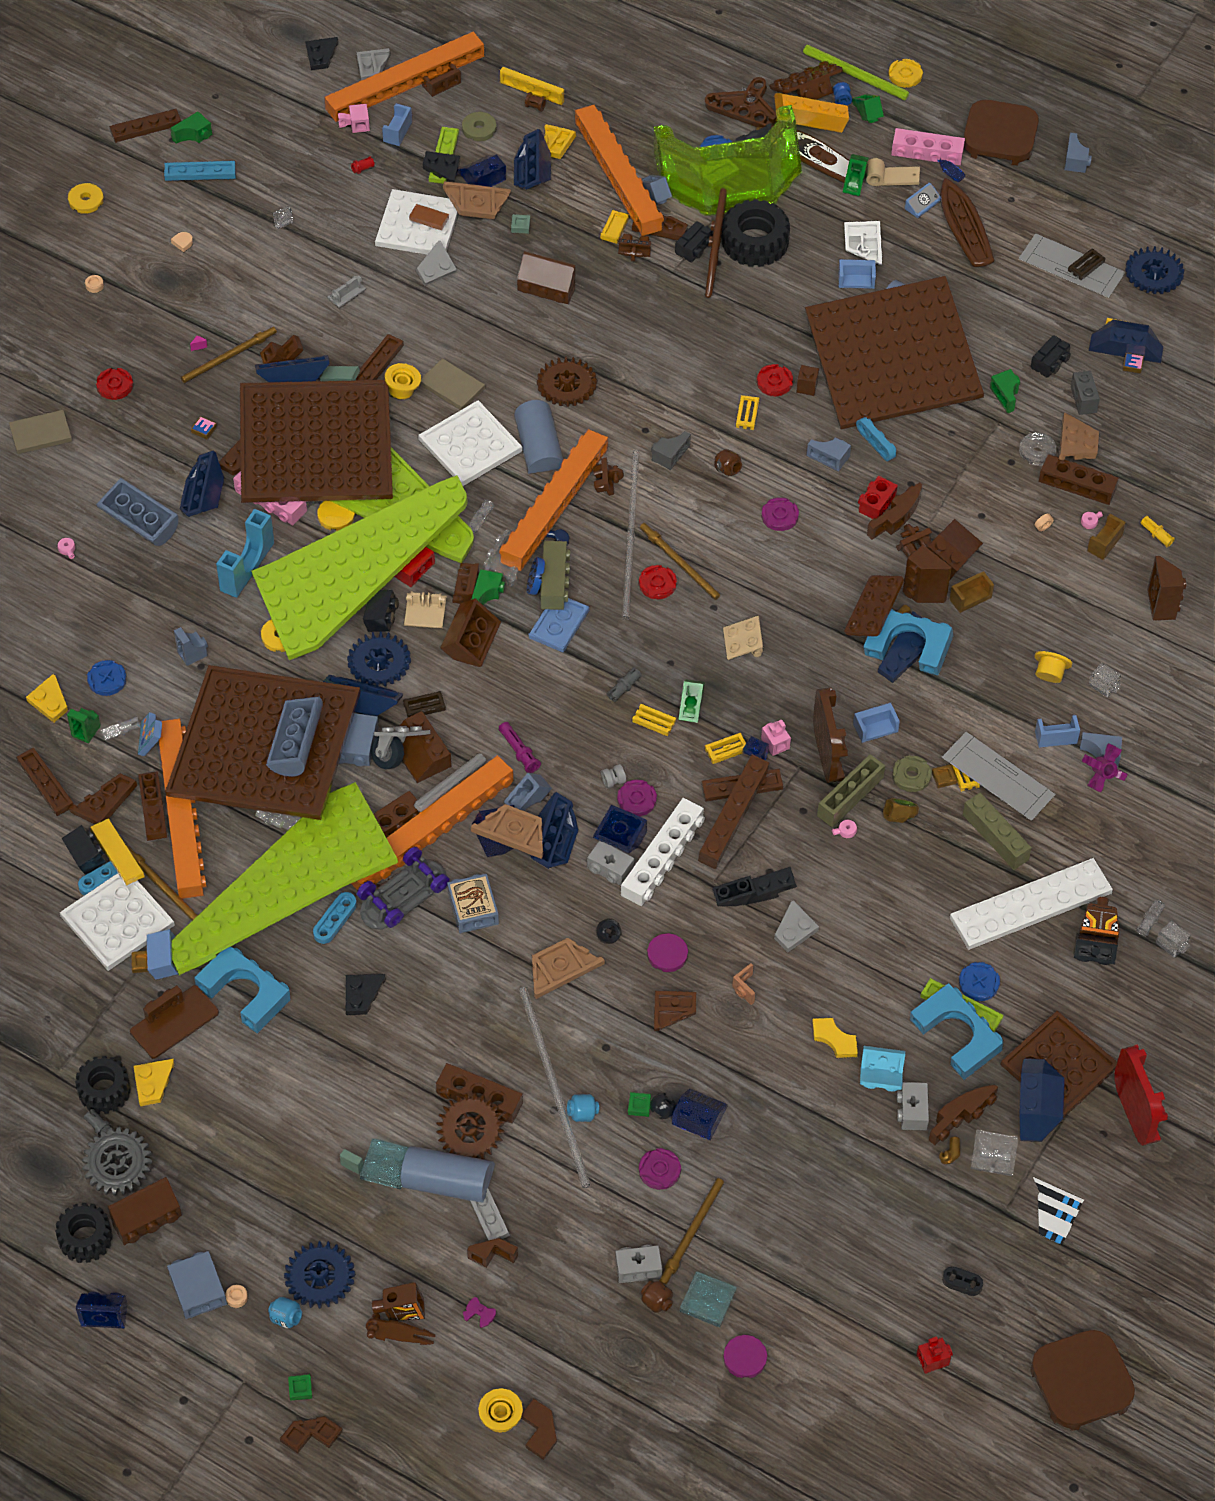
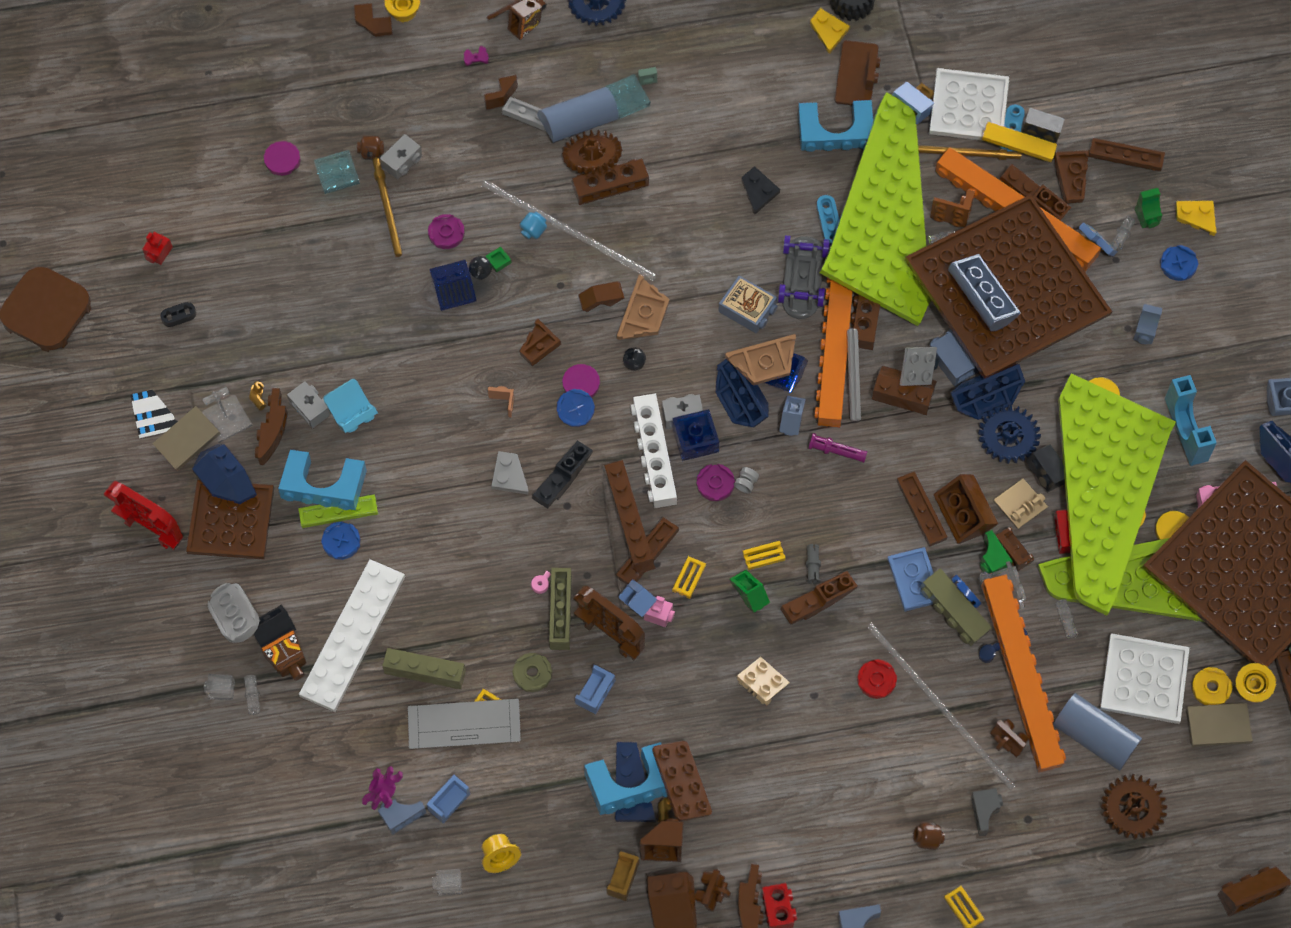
camera: 140 degrees right, 10 degrees up
dark brown tile [403,691,446,718] -> none
pearl gold bar [640,523,720,600] -> none
clear blue bracket [742,736,769,760] -> none
magenta tile [761,497,799,531] -> none
yellow tile [812,1018,858,1058] -> none
pearl gold rock [883,798,919,823] -> none
pearl gold tile [932,764,957,788] -> none
none -> dark tan tile [152,406,221,472]
none -> light grey tile [208,583,259,643]
none -> blue tile [557,389,595,427]
none -> reddish brown slope [578,281,624,312]
none -> medium blue panel [618,579,657,617]
none -> reddish brown slope [780,571,858,625]
none -> reddish brown plate [897,471,948,547]
none -> dark orange bracket [930,190,975,227]
none -> yellow tile [1192,667,1232,706]

